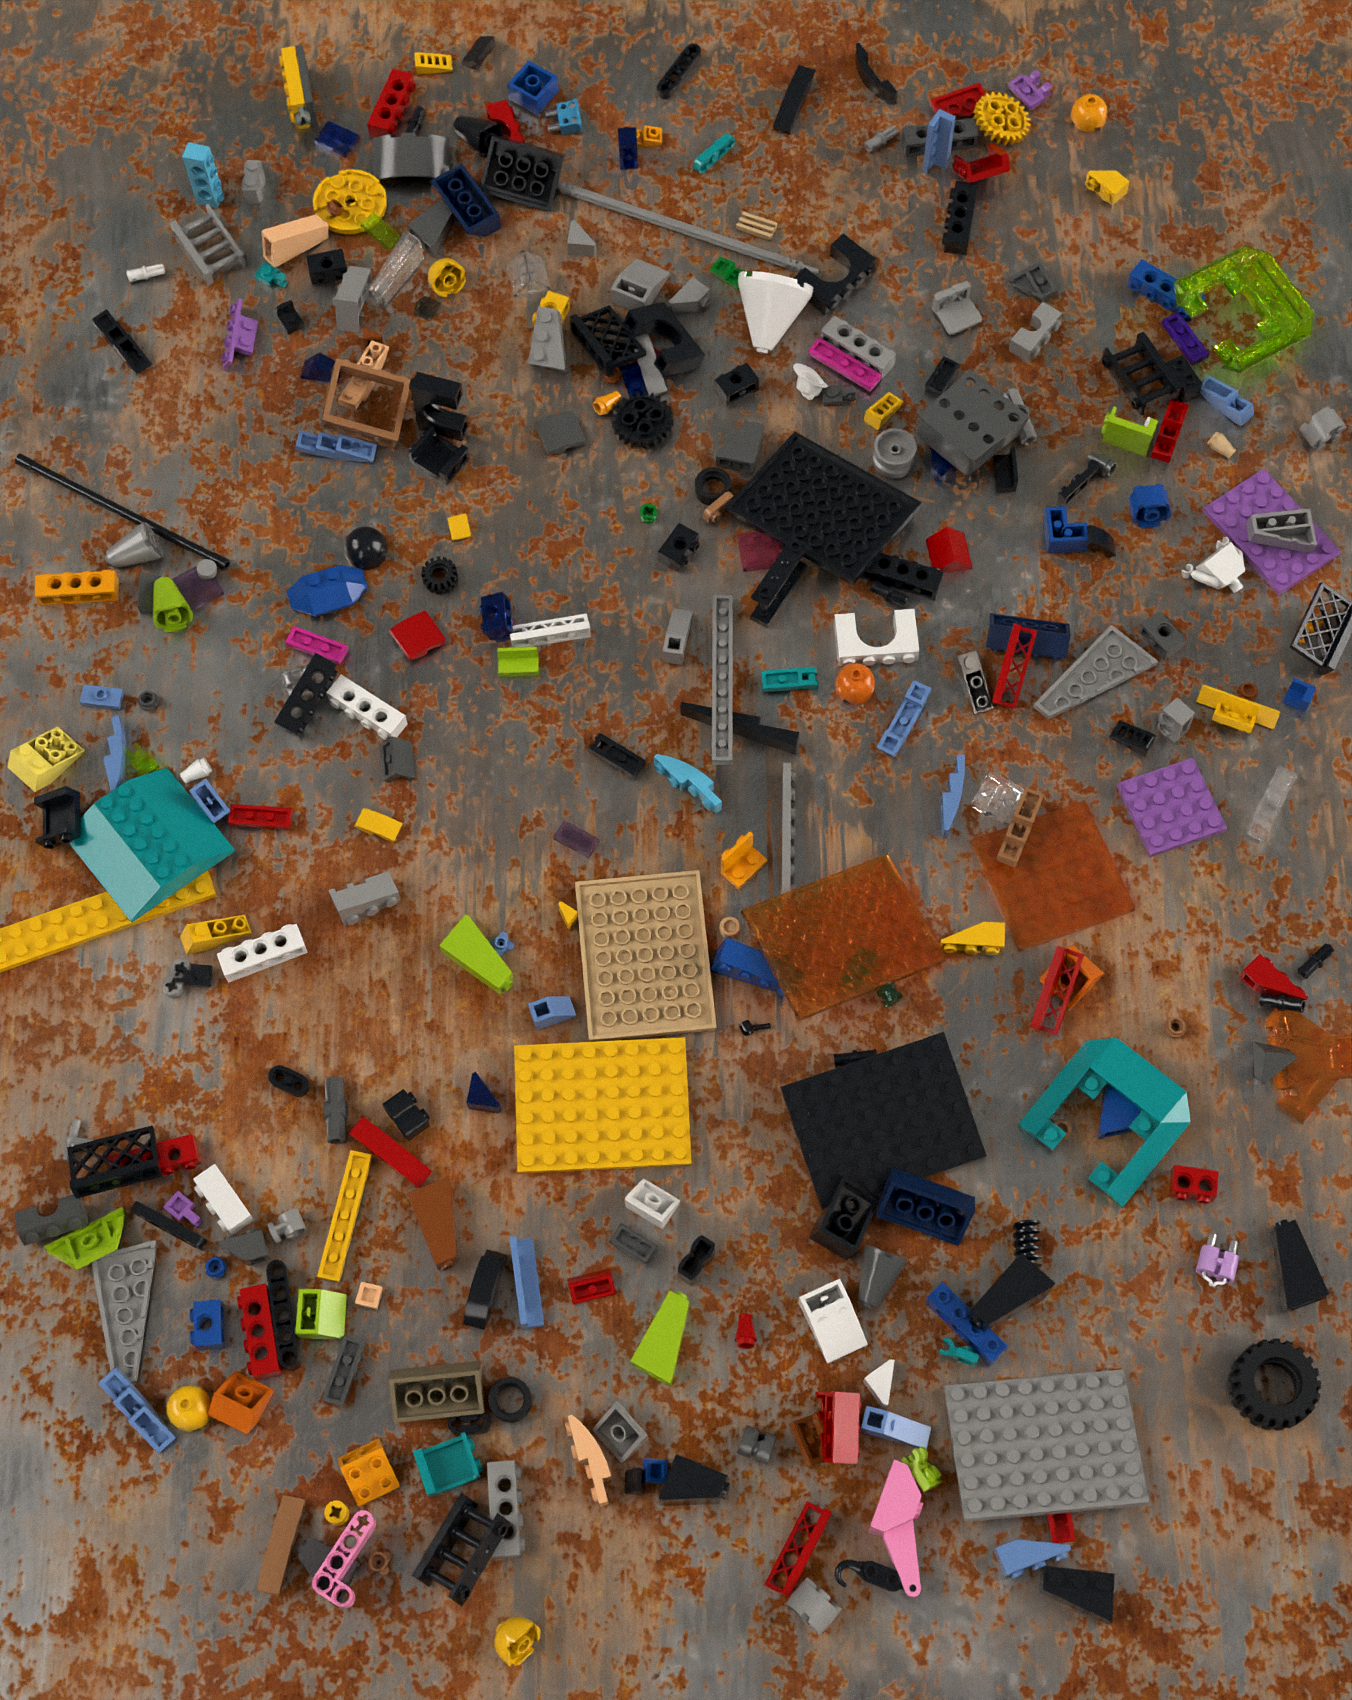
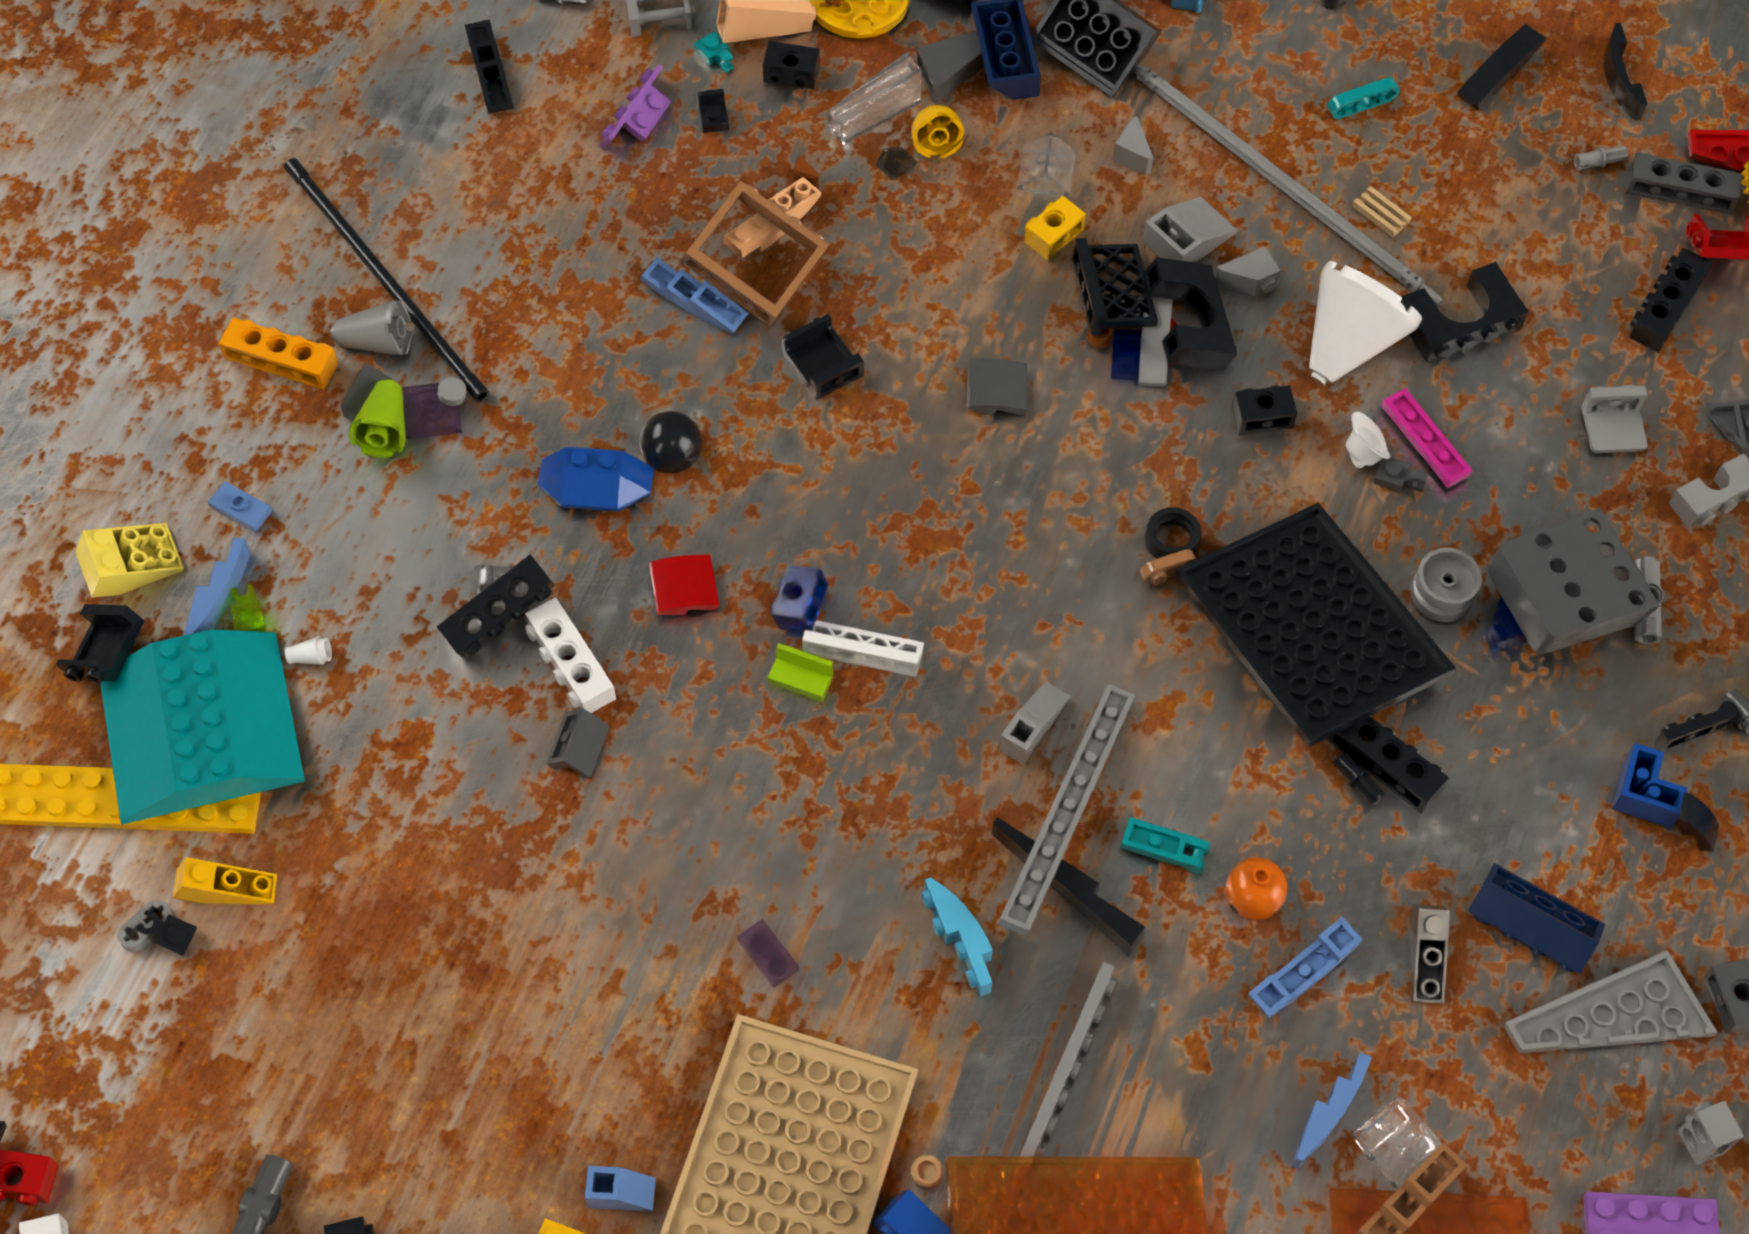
camera: 20 degrees right, 5 degrees down
dark grey plate [138,691,159,710] -> none
medium blue slope [189,779,231,824] -> none
white brick [217,924,308,983] -> none
red plate [228,804,293,830] -> none
black plate [268,1065,310,1097] -> none
dark pink plate [285,626,349,666] -> none
clear blue slope [301,352,341,383] -> none
light grey wedge [328,871,401,926] -> none
light grey wedge [333,266,372,333] -> none
yellow slope [354,808,403,843] -> none
clear neon green plate [361,211,402,251] -> none
black arch [409,372,469,441] -> none
black tyre [421,556,458,595] -> none
lime slope [439,914,513,995] -> none
yellow slope [447,514,471,541] -> none
medium blue plate [489,932,514,956] -> none
light grey wedge [528,306,568,372] -> none
yellow slope [558,901,578,931] -> none
black plate [587,733,645,779] -> none
light orange cone [593,391,622,415] -> none
black gear [611,391,674,449] -> none
clear blue brick [618,127,638,170] -> none
light orange slope [623,125,662,148] -> none
green bush [640,503,657,523] -> none
black brick [658,523,700,572] -> none
green slope [709,257,752,290] -> none
dark grey slope [716,421,764,474] -> none
light orange bracket [721,831,768,890] -> none
clear pink plate [737,531,780,572] -> none
black fence [750,536,809,628] -> none
light grey brick [820,315,896,380] -> none
white arch [834,609,920,666] -> none
yellow slope [864,392,904,430] -> none
medium blue fence [922,109,956,175] -> none
black plate [925,356,960,395] -> none
red slope [926,527,972,573] -> none
red fence [992,624,1037,709] -> none
black panel [993,447,1018,493] -> none
black slope [1109,720,1157,757] -> none

